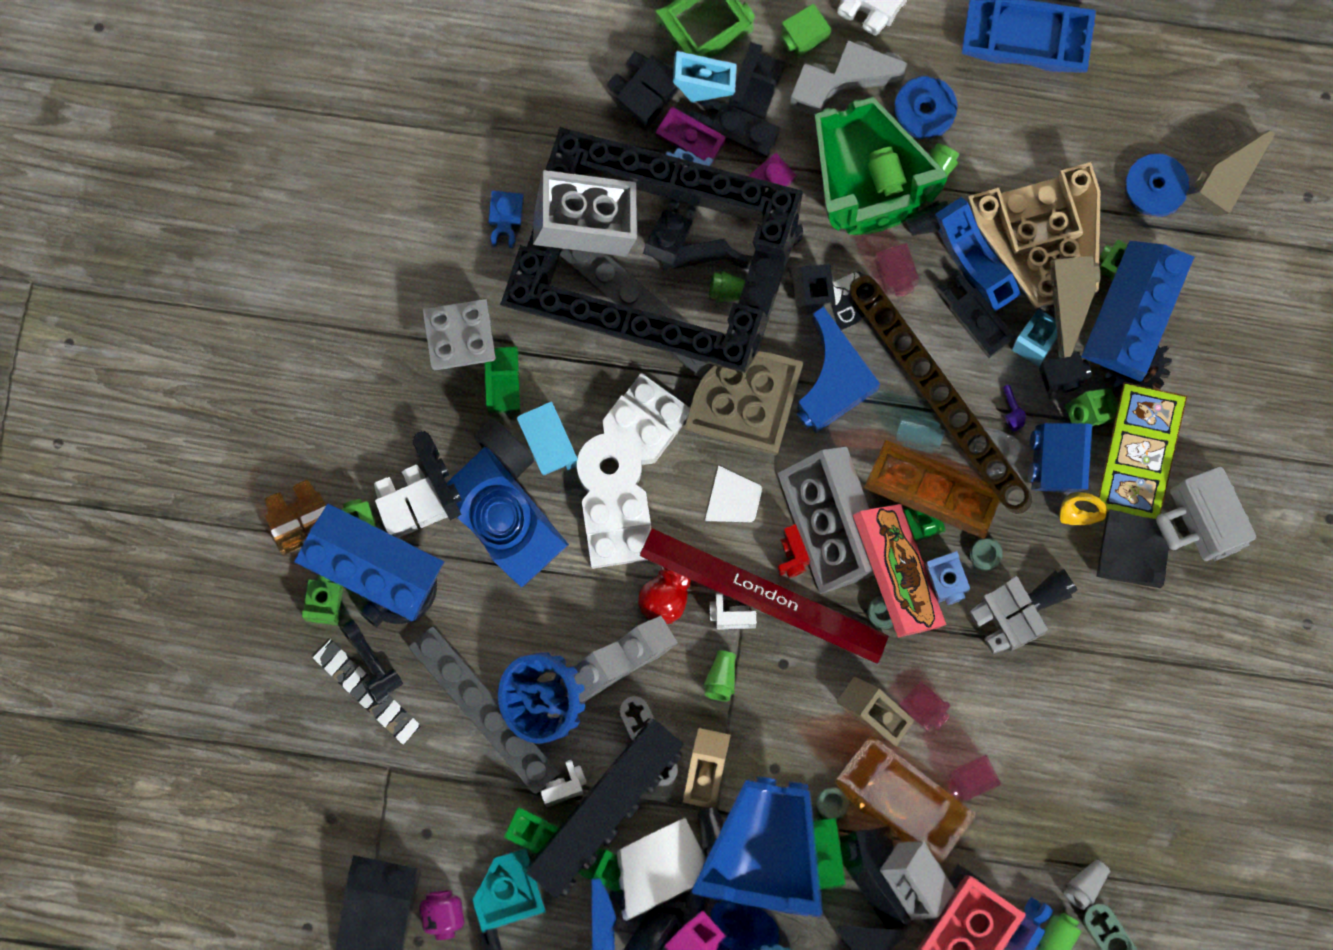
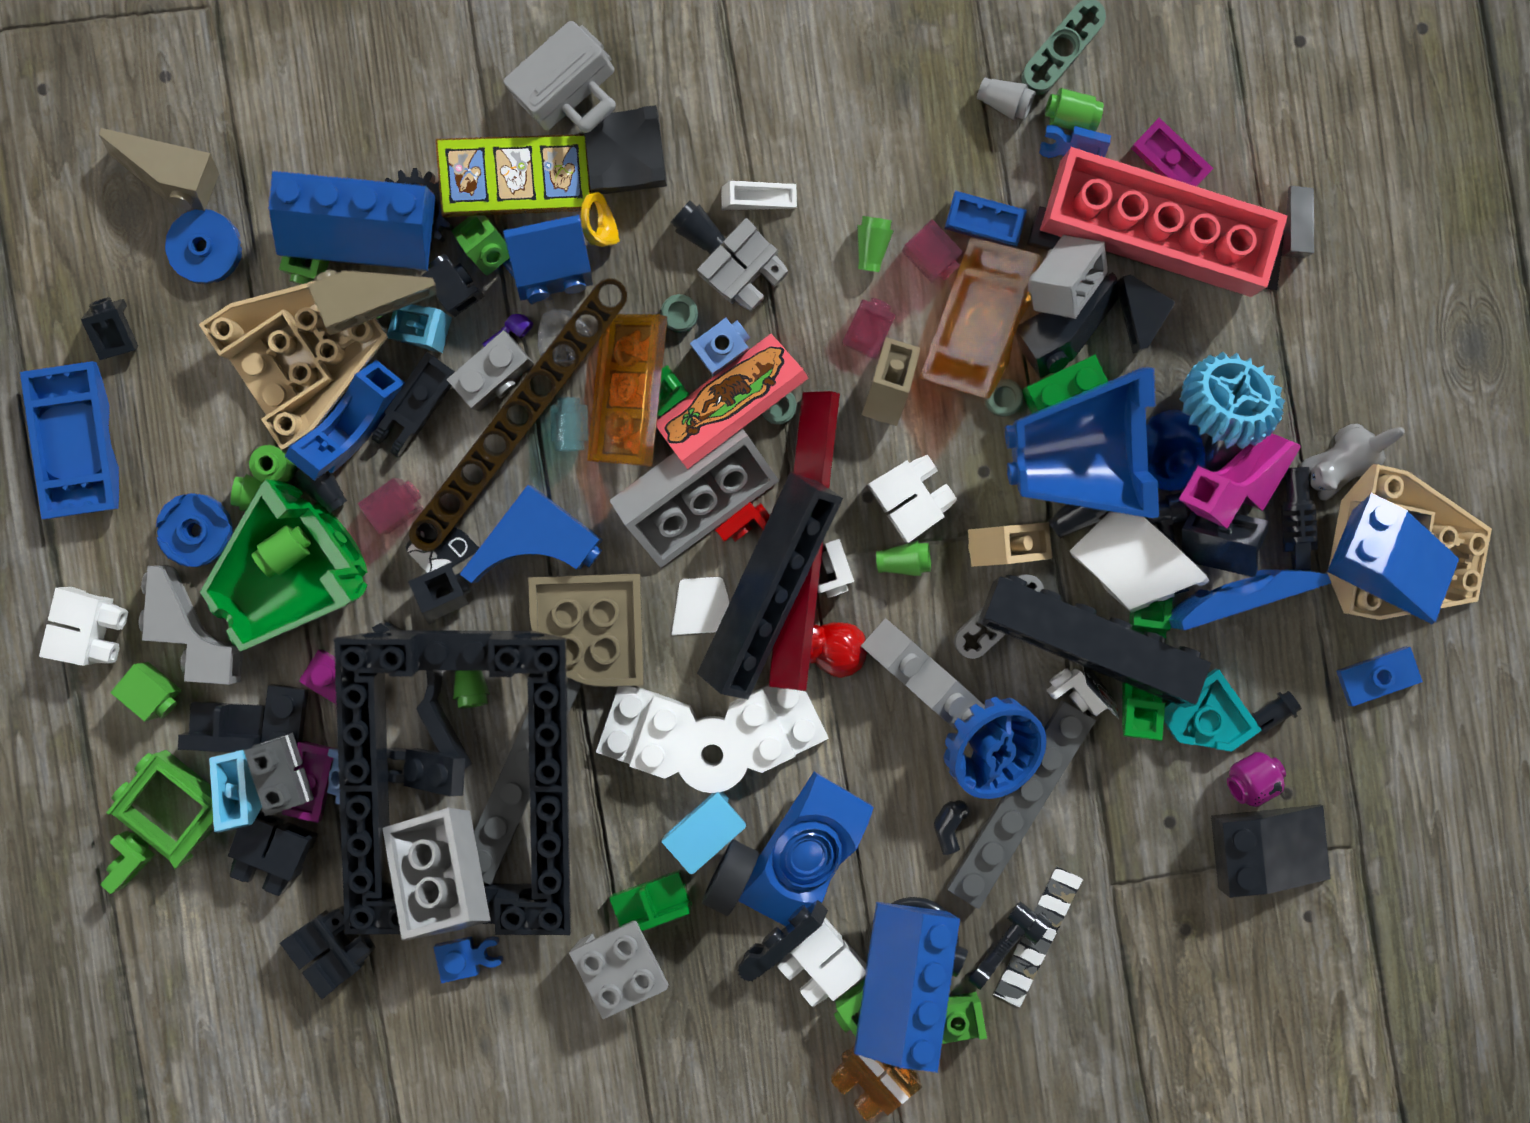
camera: 110 degrees left, 10 degrees up
none -> black bracket [81,297,138,360]
none -> dark grey hips [244,732,314,816]
none -> bright green brick [249,445,297,483]
none -> black hips [280,905,376,1000]
none -> light grey brick [446,330,534,411]
none -> black brick [697,472,843,700]
none -> white piece [721,181,797,210]
none -> bright green cone [857,216,894,272]
none -> white hips [867,455,957,543]
none -> black arm [934,800,969,855]
none -> blue plate [944,191,1027,248]
none -> black sticker [1083,666,1119,719]

